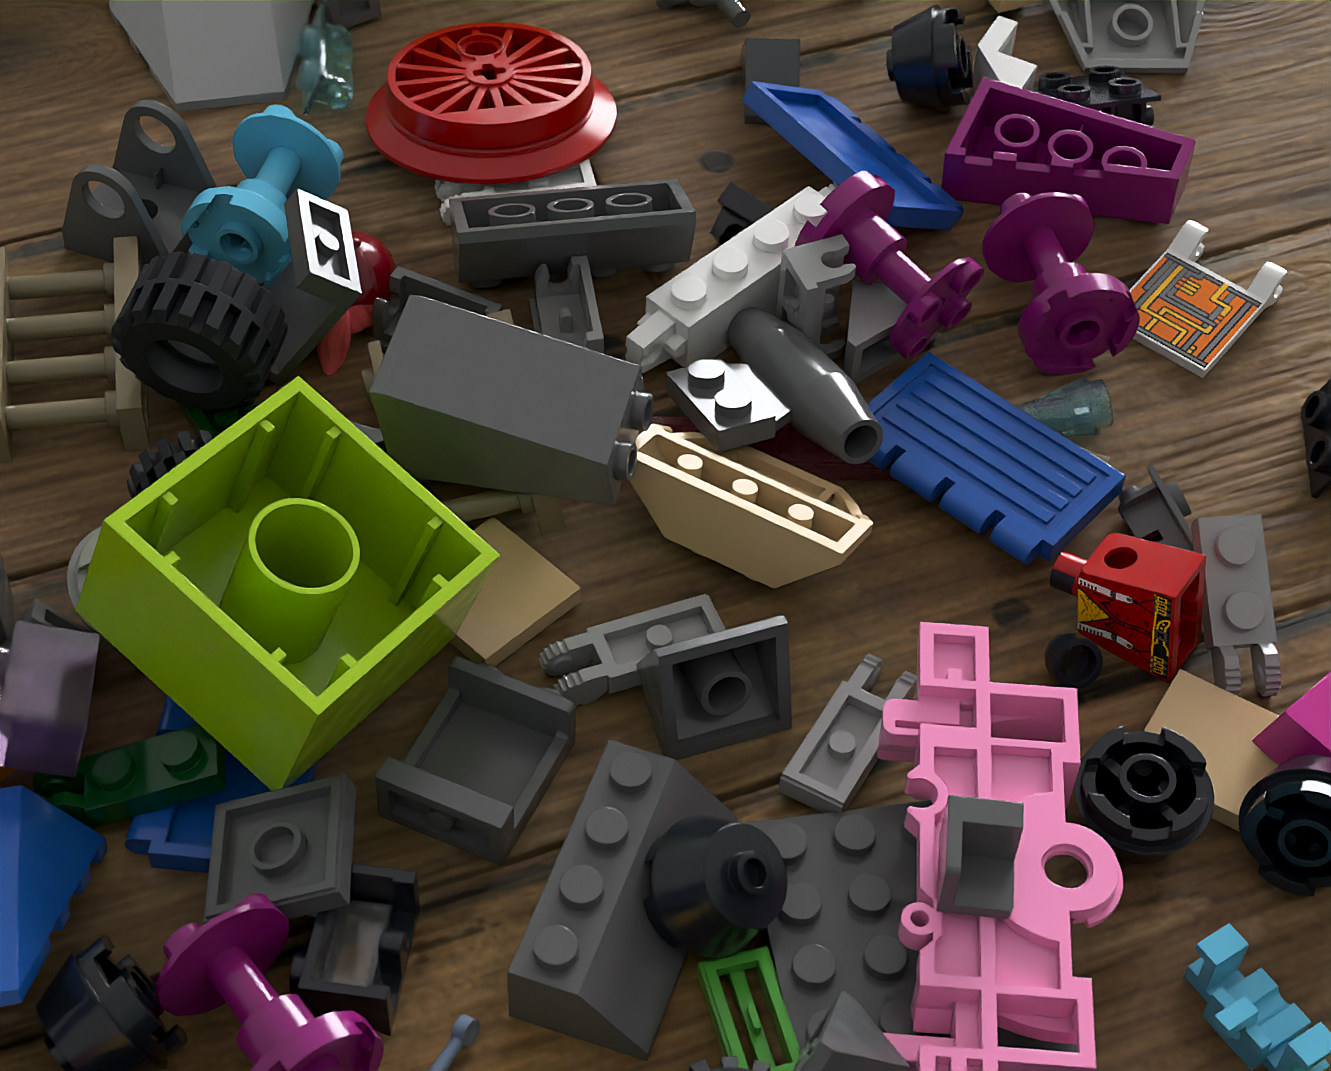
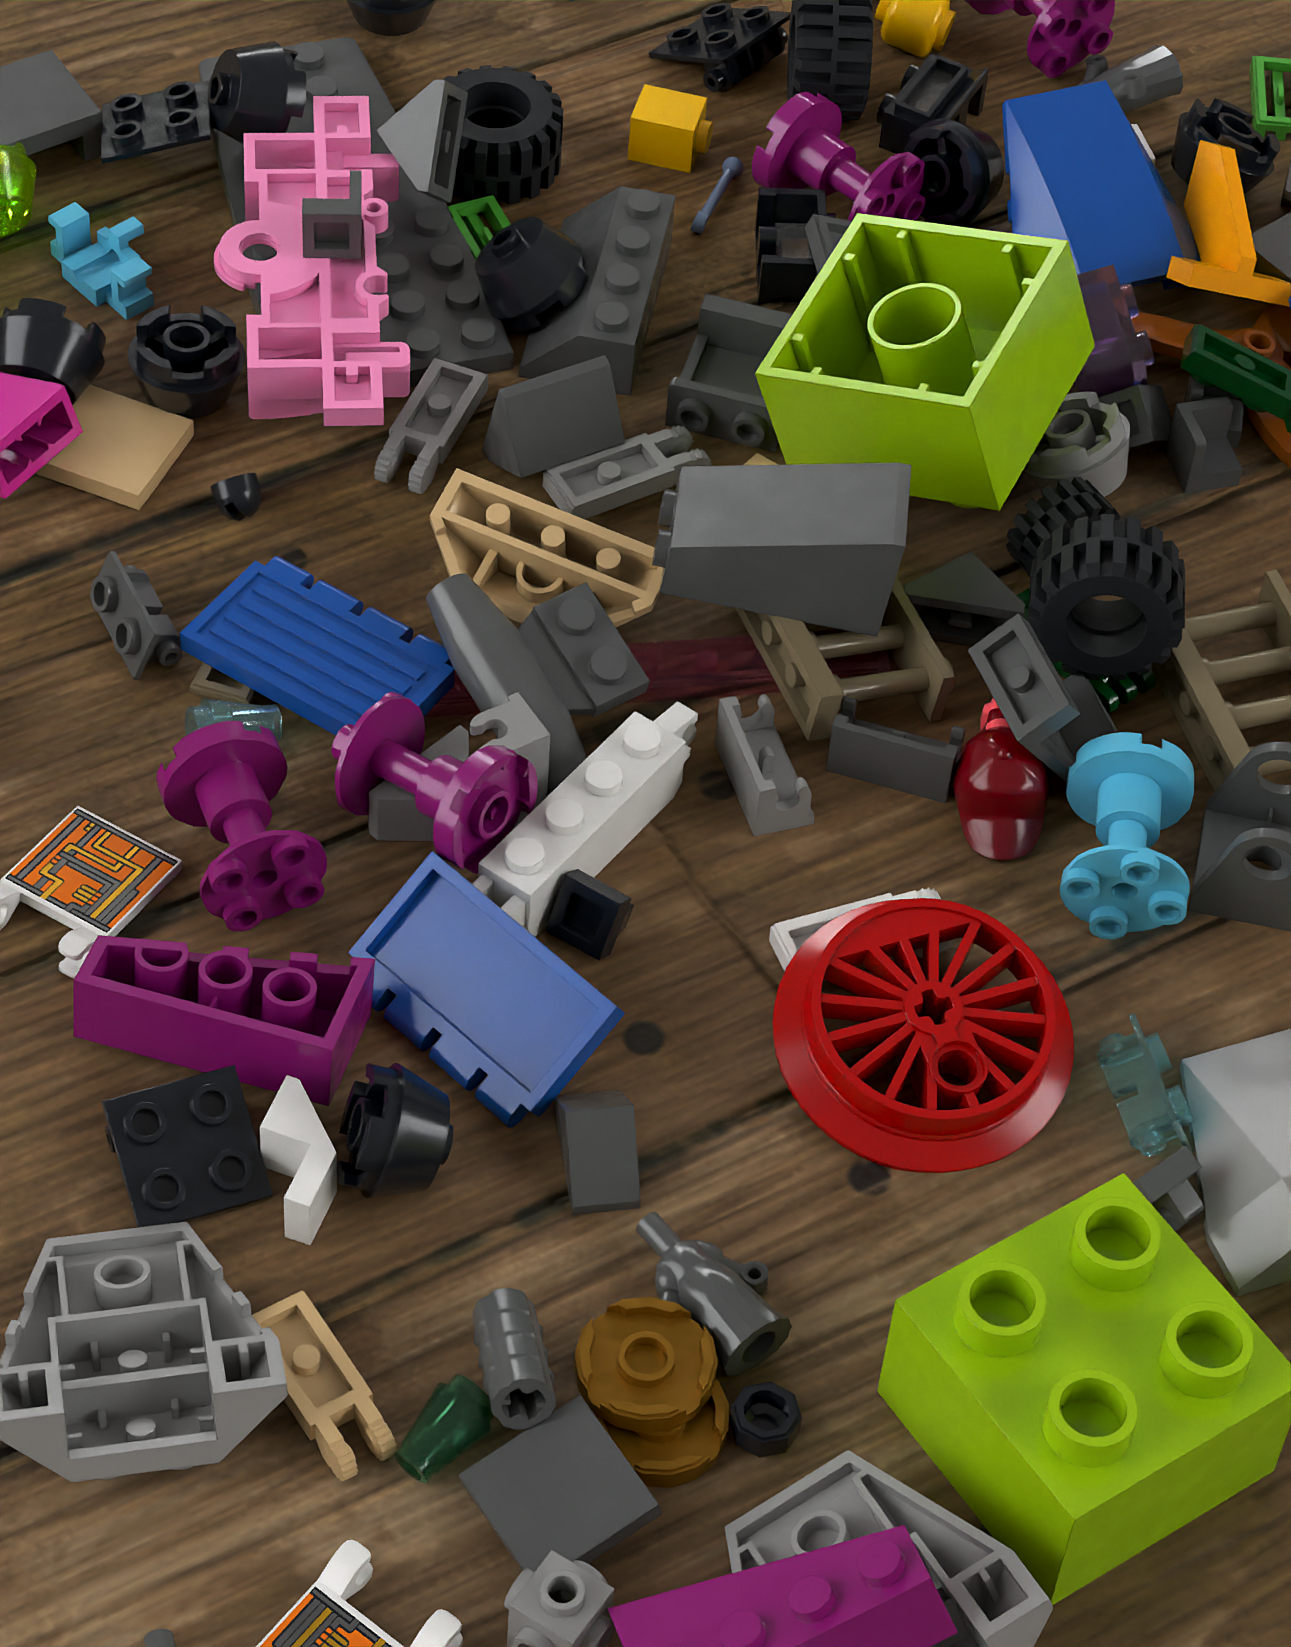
camera: 170 degrees right, 0 degrees up
dark grey slope [449,179,697,288] -> none
red torso [1050,533,1206,683] -> none
light grey hinge [1191,514,1282,696] -> none

